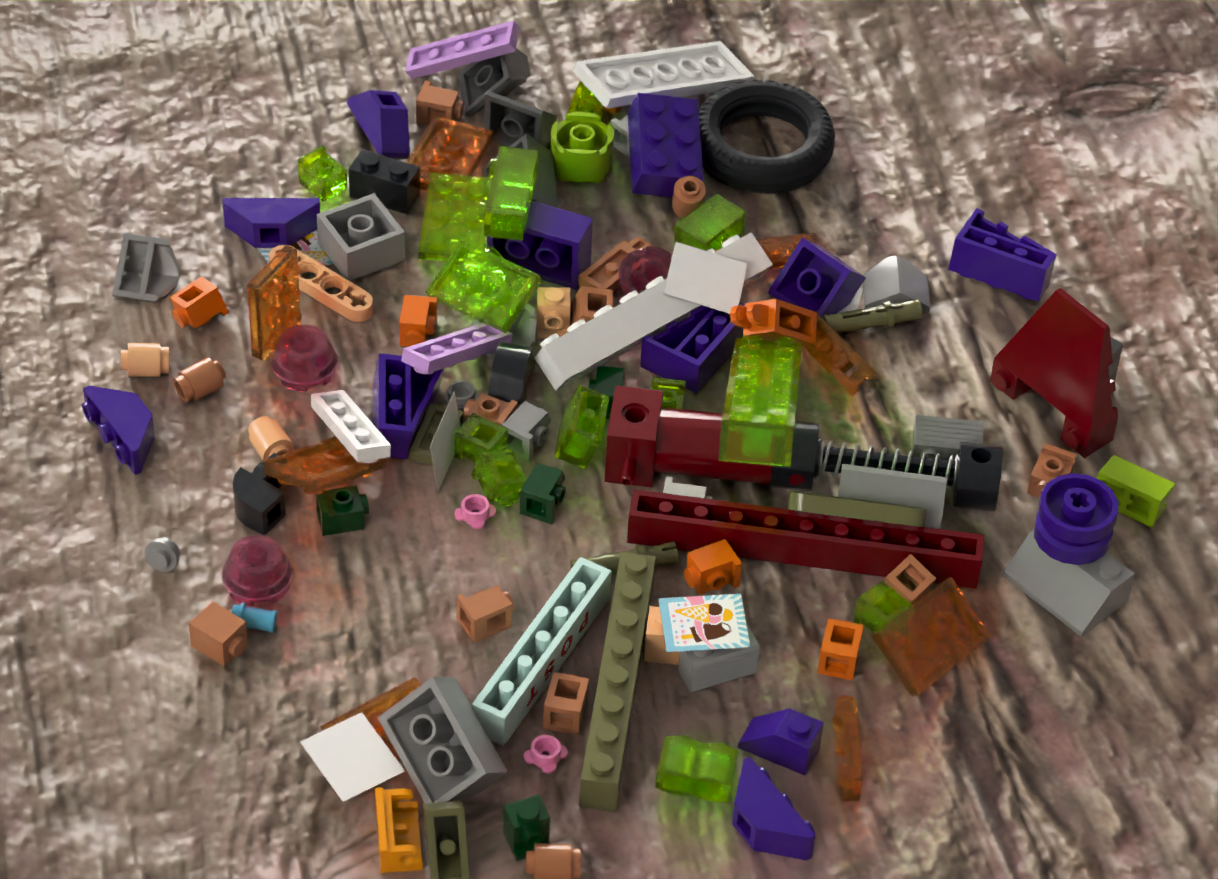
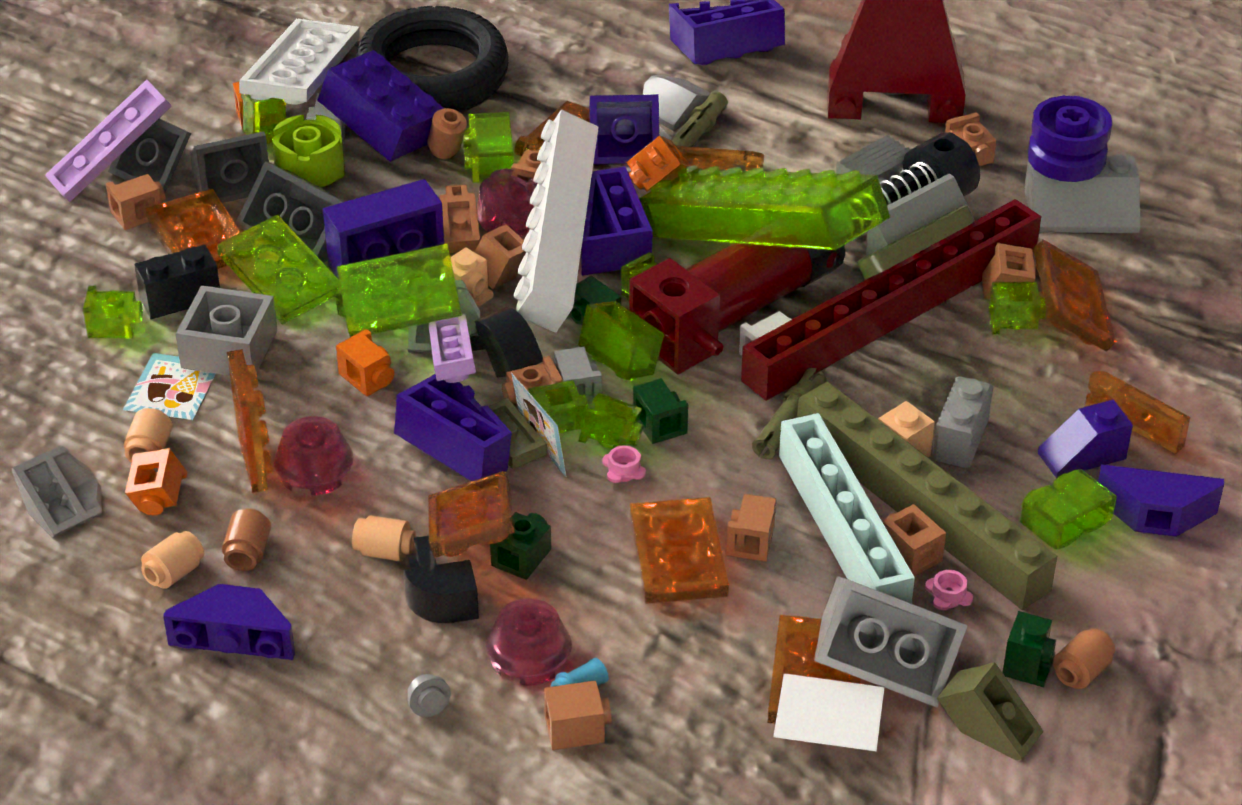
camera: 45 degrees left, 5 degrees down
dark purple slope [222,198,321,248] -> none
light nougat beam [269,245,373,322] -> none
white plate [311,390,391,463] -> none
dark purple slope [347,90,410,159] -> none
light orange hinge [375,788,423,873] -> none
light grey plate [445,380,478,411] -> none
clear neon green brick [478,146,538,241] -> none
sticker [658,594,750,652] -> none
white sticker [664,242,748,313] -> none
orange brick [684,539,742,595] -> none
orange brick [817,618,864,681] -> none
lime hinge [1097,455,1176,528] -> none
none -> light nougat brick [124,408,173,463]
none -> clear orange plate [630,497,729,604]

